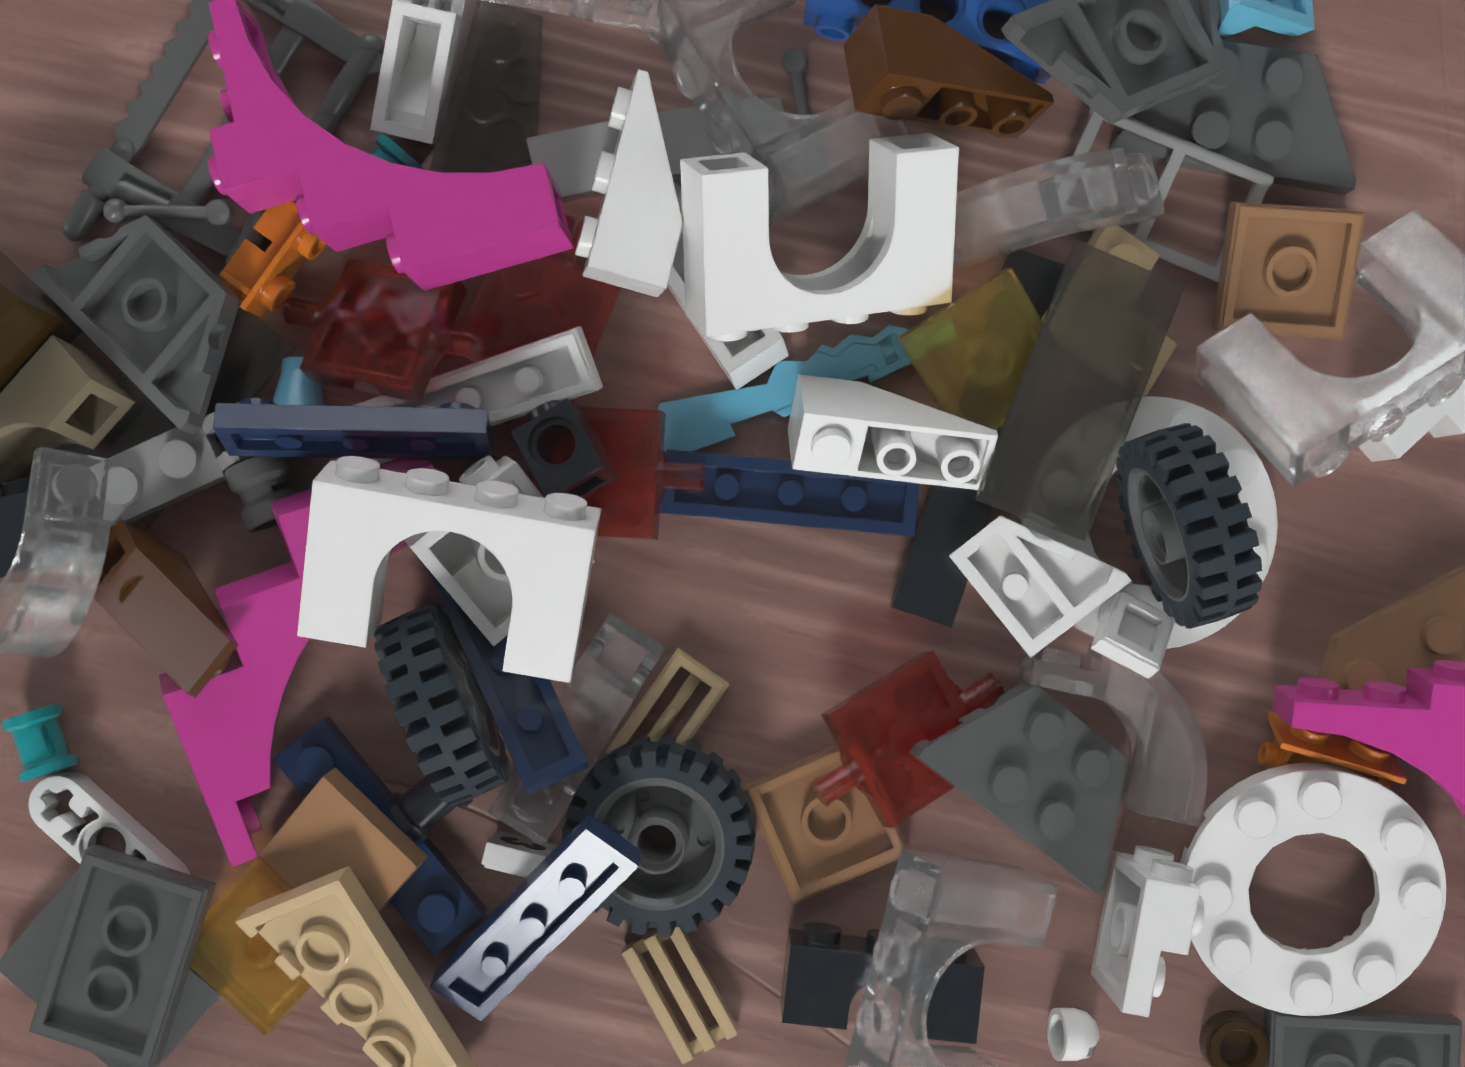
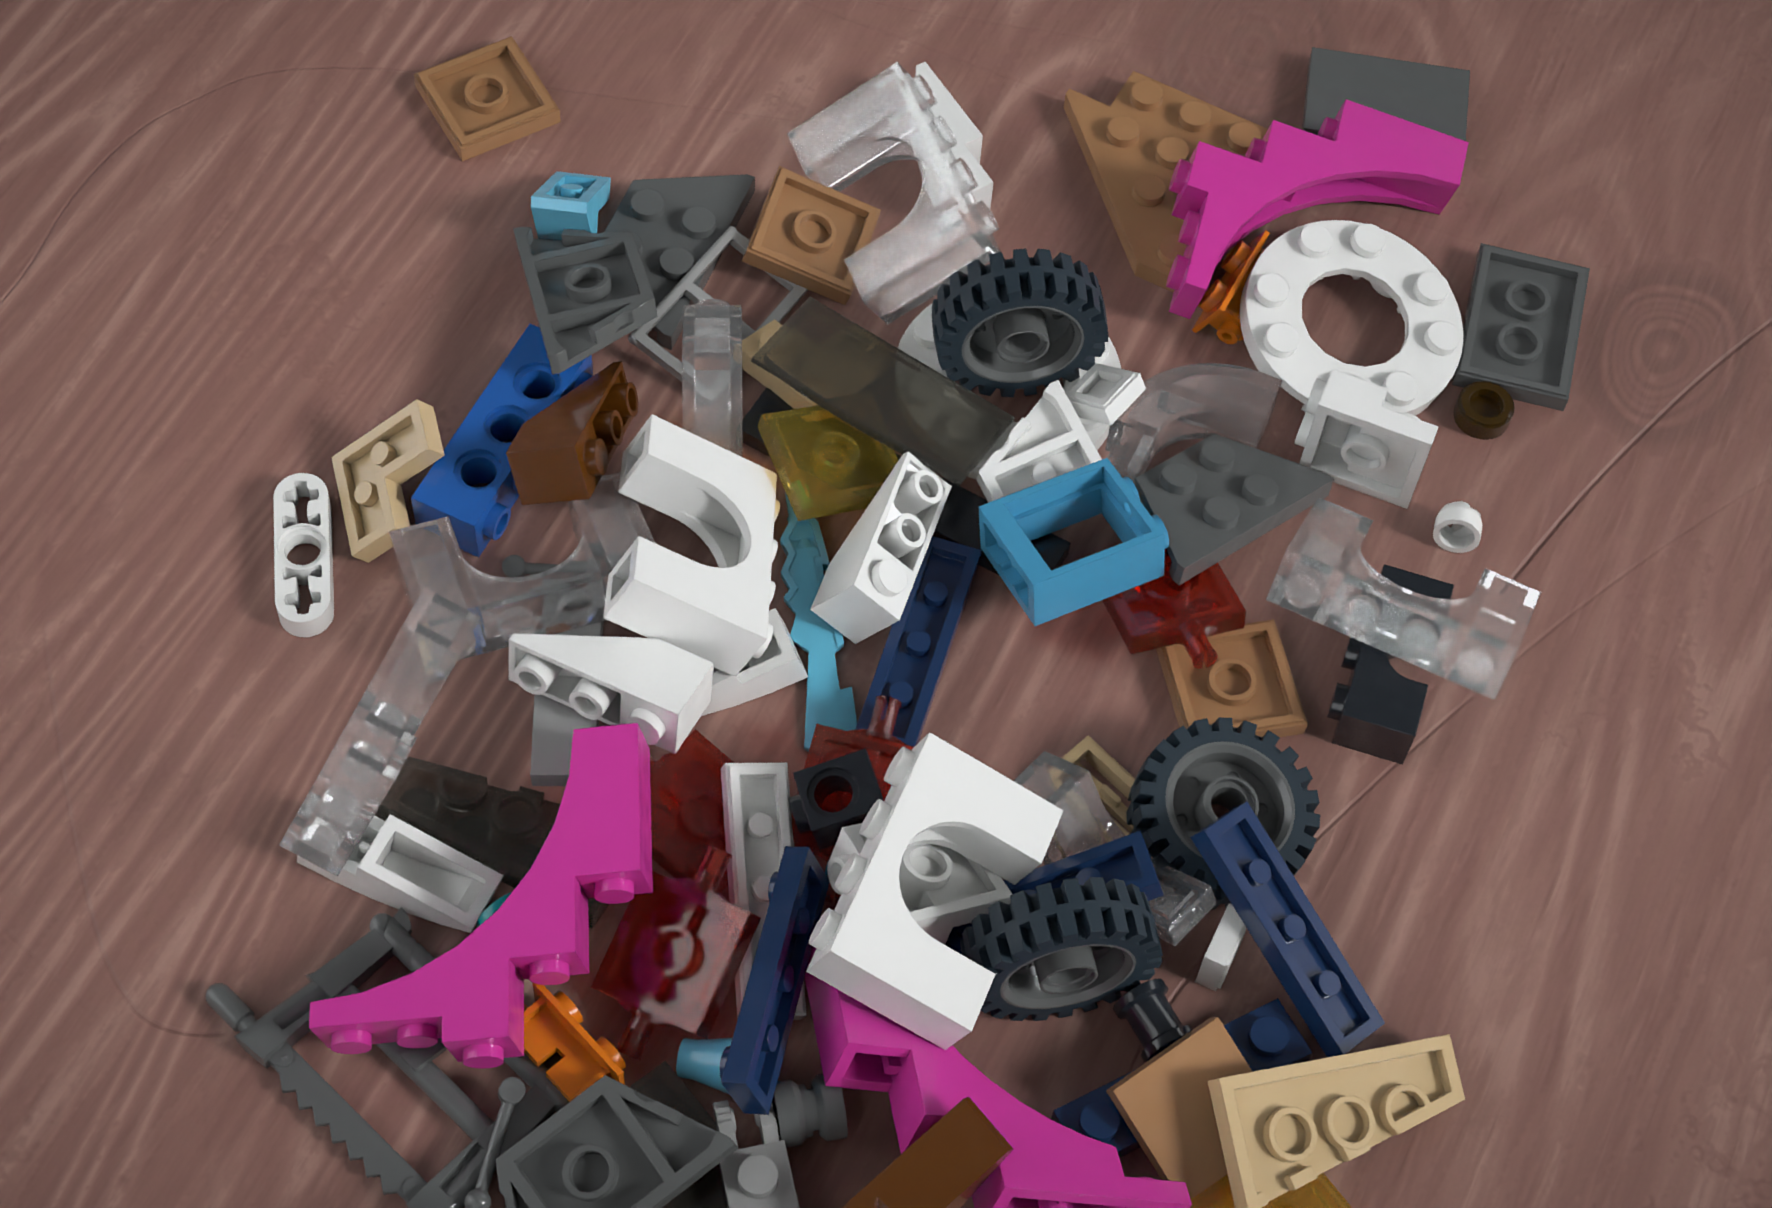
camera: 80 degrees left, 30 degrees down
tan tile [621,927,738,1065] -> none
none -> dark azure window [978,458,1169,626]

